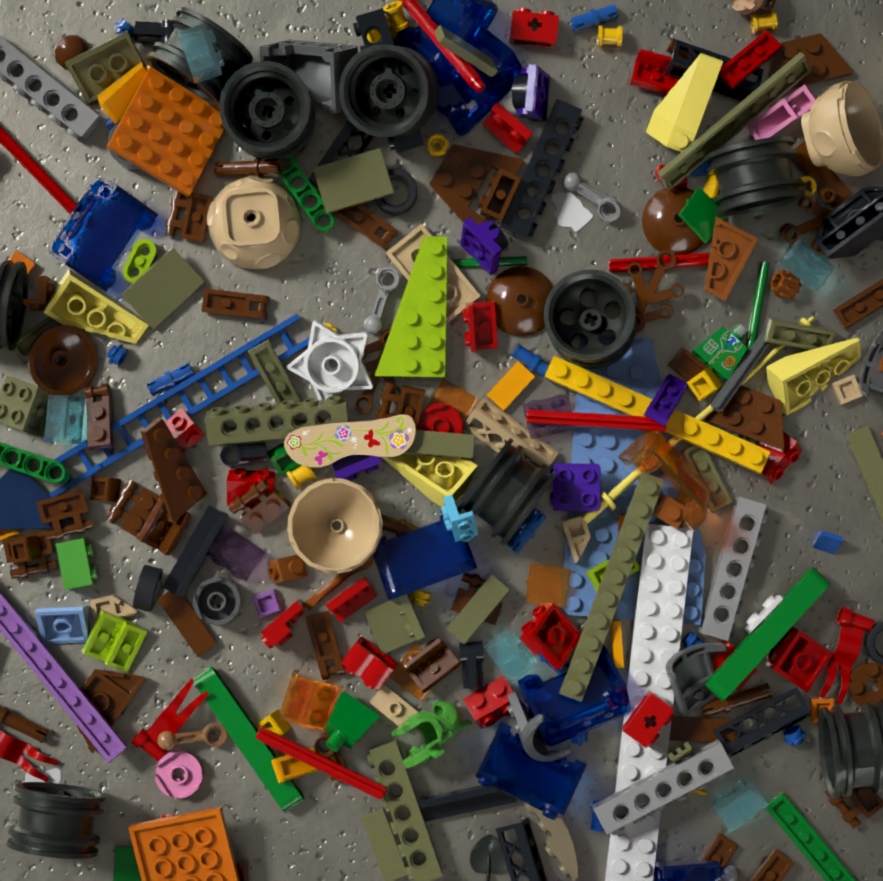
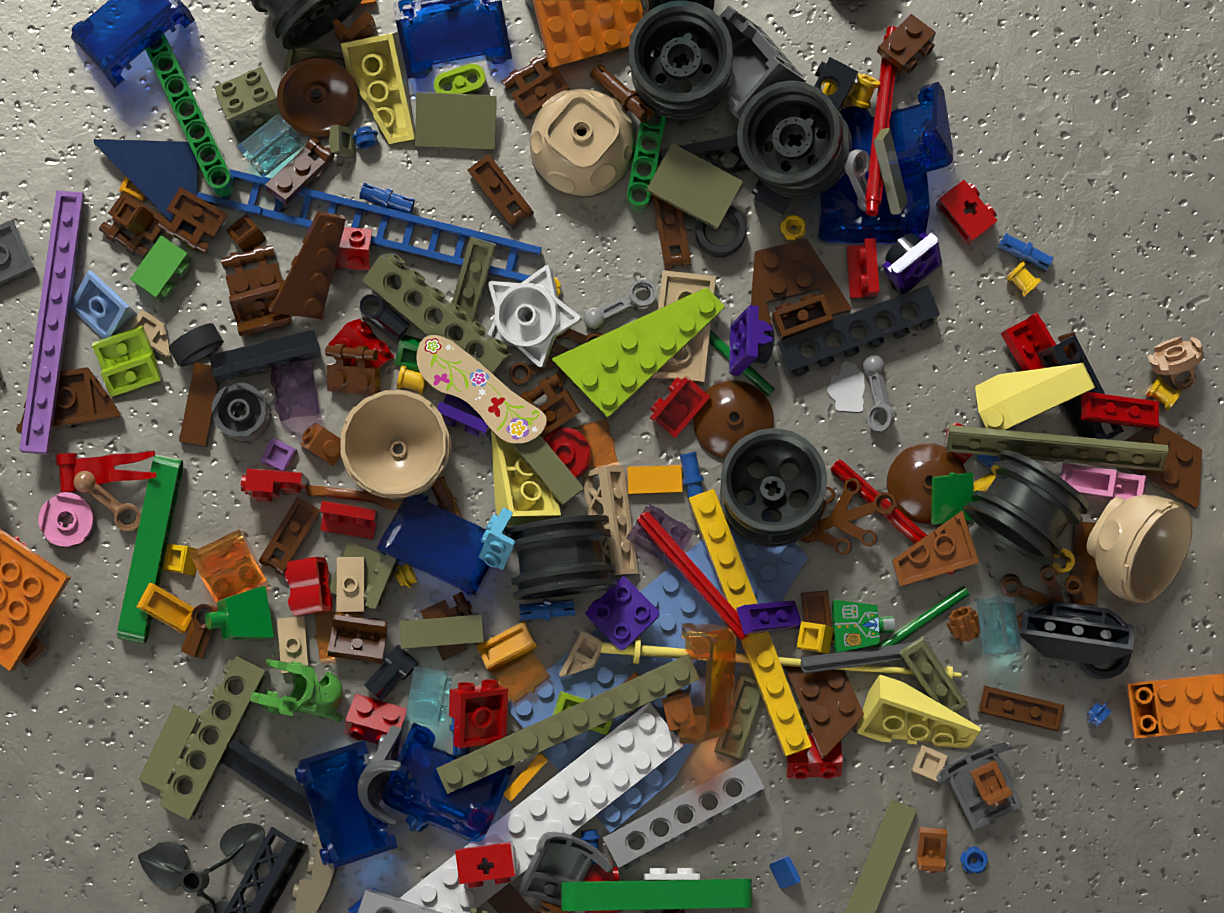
camera: 45 degrees right, 5 degrees down
red axle [256,727,387,800] -> none
none -> olive plate [329,125,355,158]
none -> tan plate [336,557,365,612]
none -> light orange tile [476,621,538,672]
none -> light grey piece [844,149,870,212]

